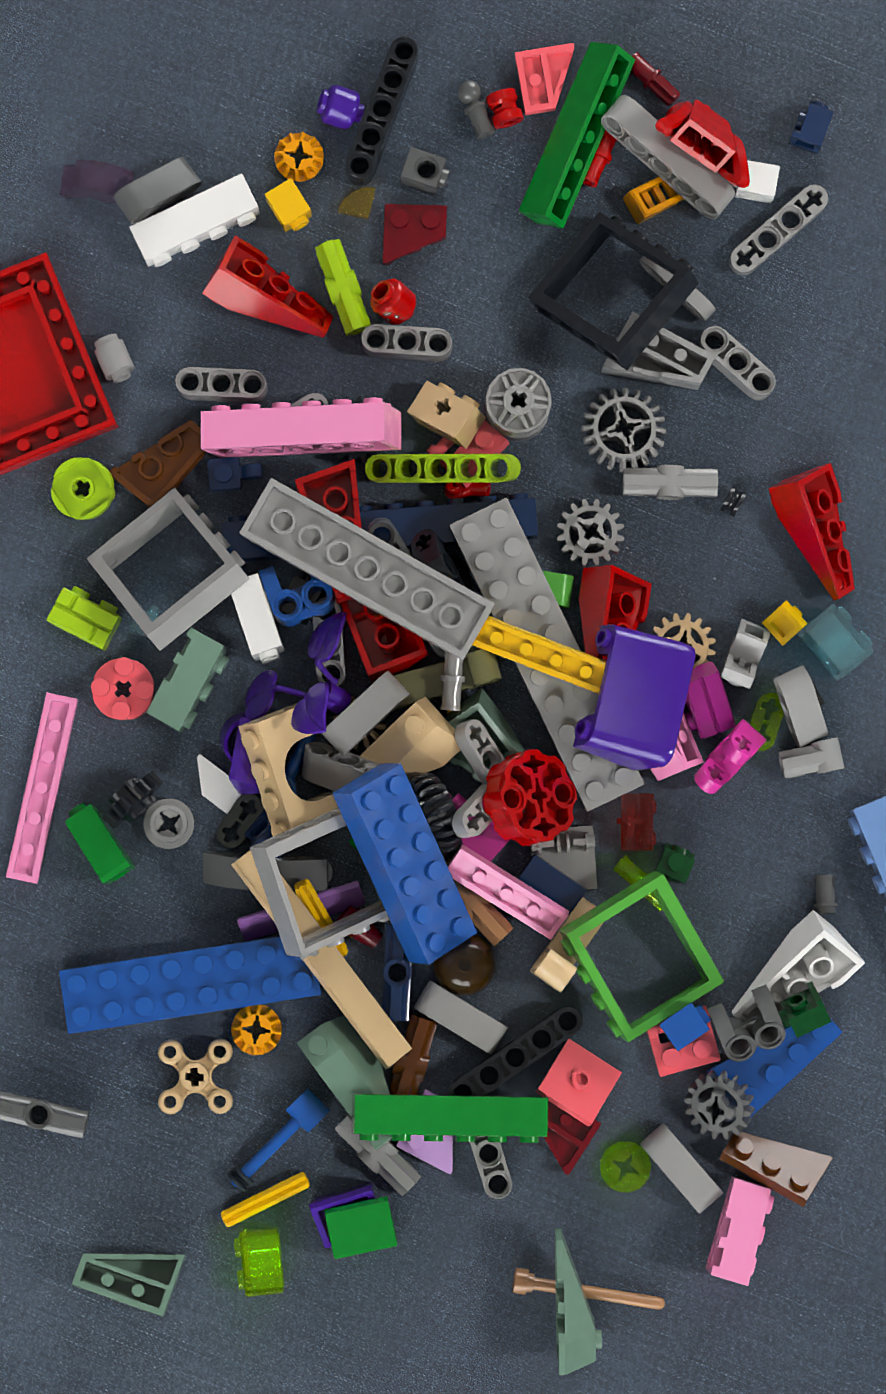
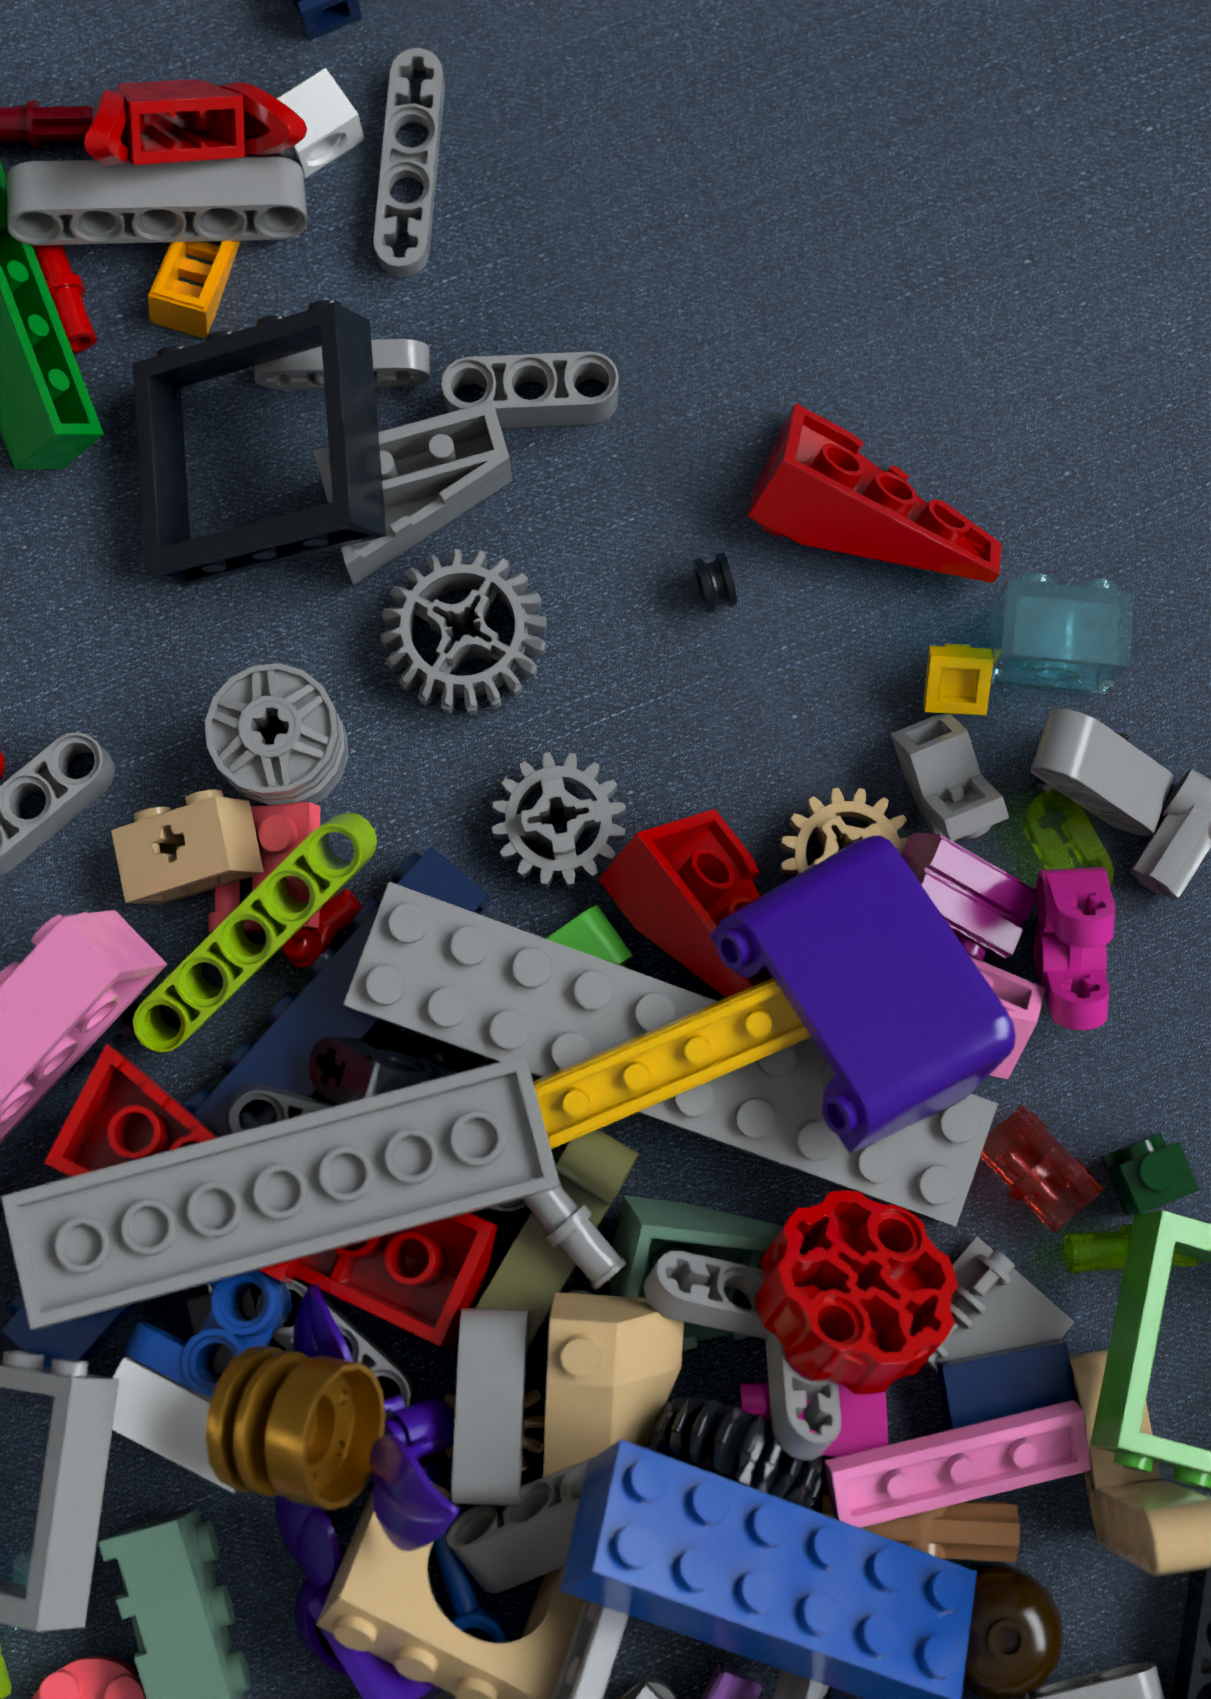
camera: 40 degrees left, 5 degrees down
light grey piece [622,465,718,500] -> none
none -> pearl gold wheel [205,1346,386,1510]

